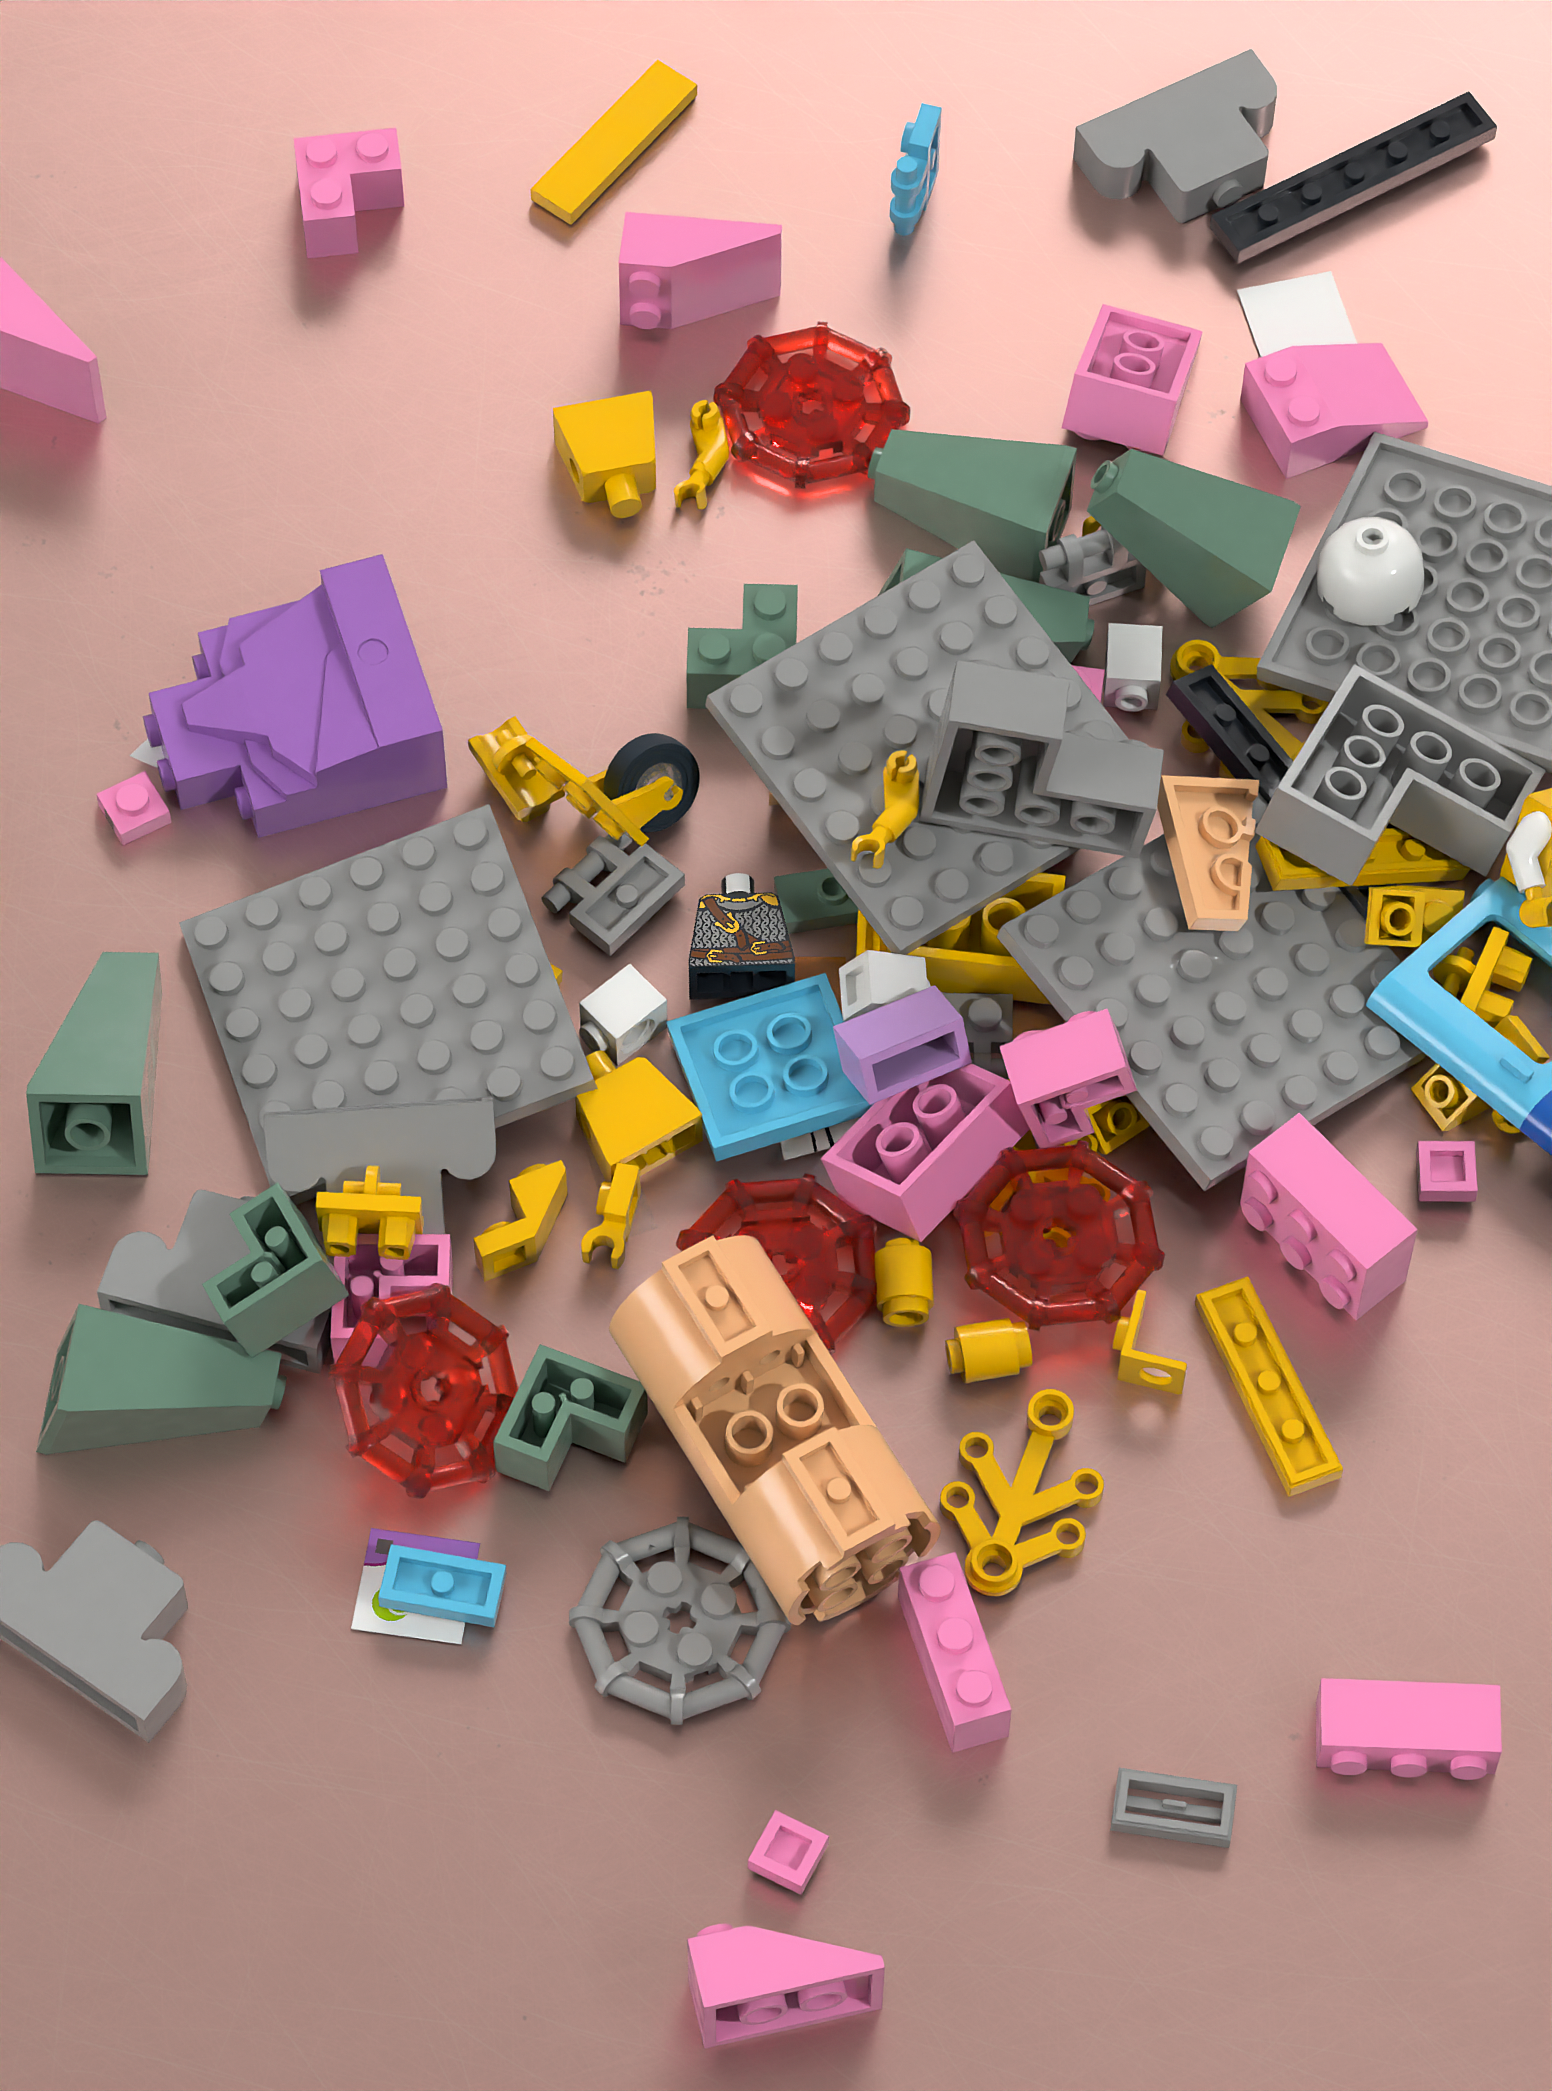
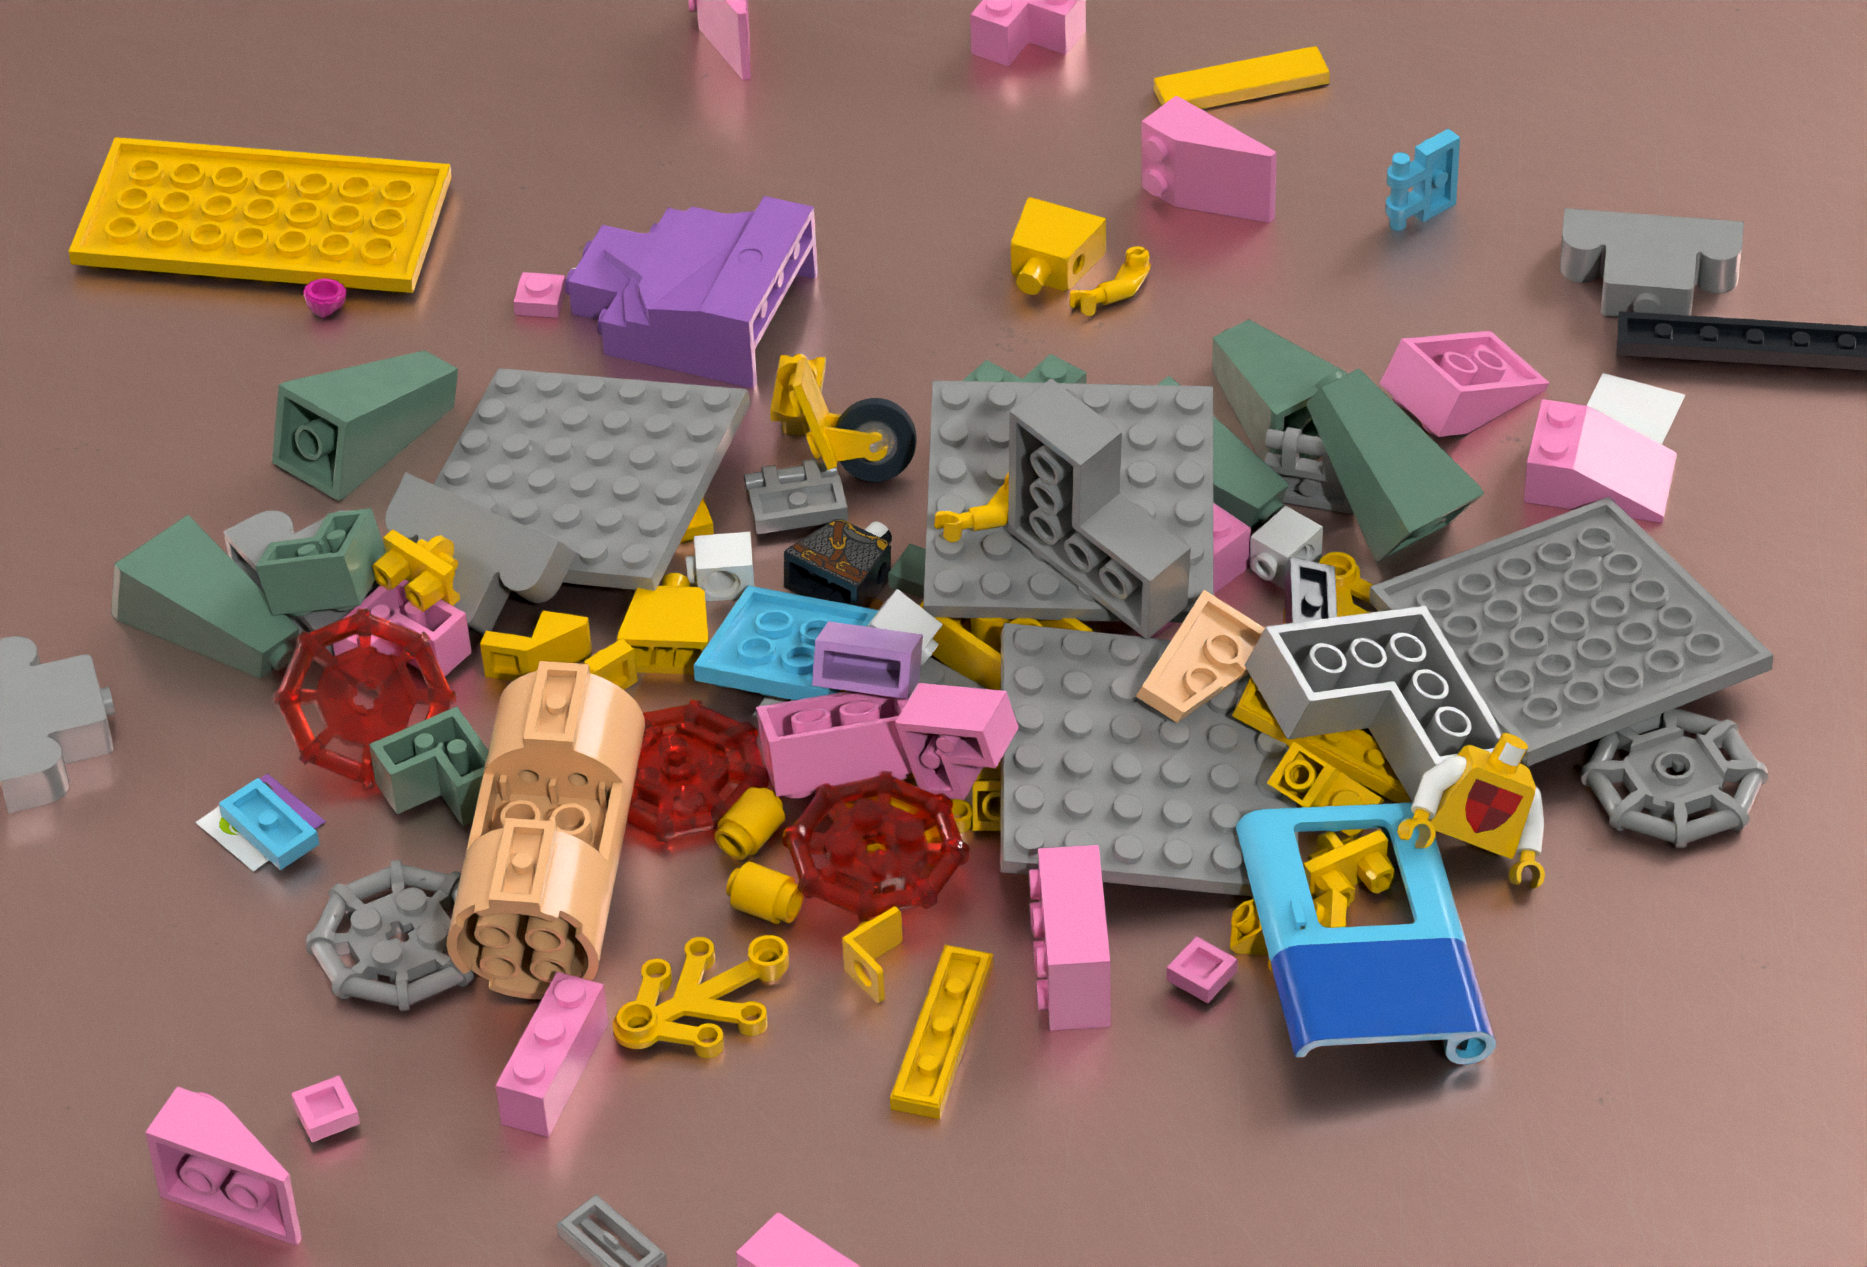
camera: 40 degrees right, 15 degrees down
clear red plate [713,321,911,489] -> none
white cylinder [1317,517,1424,626] -> none

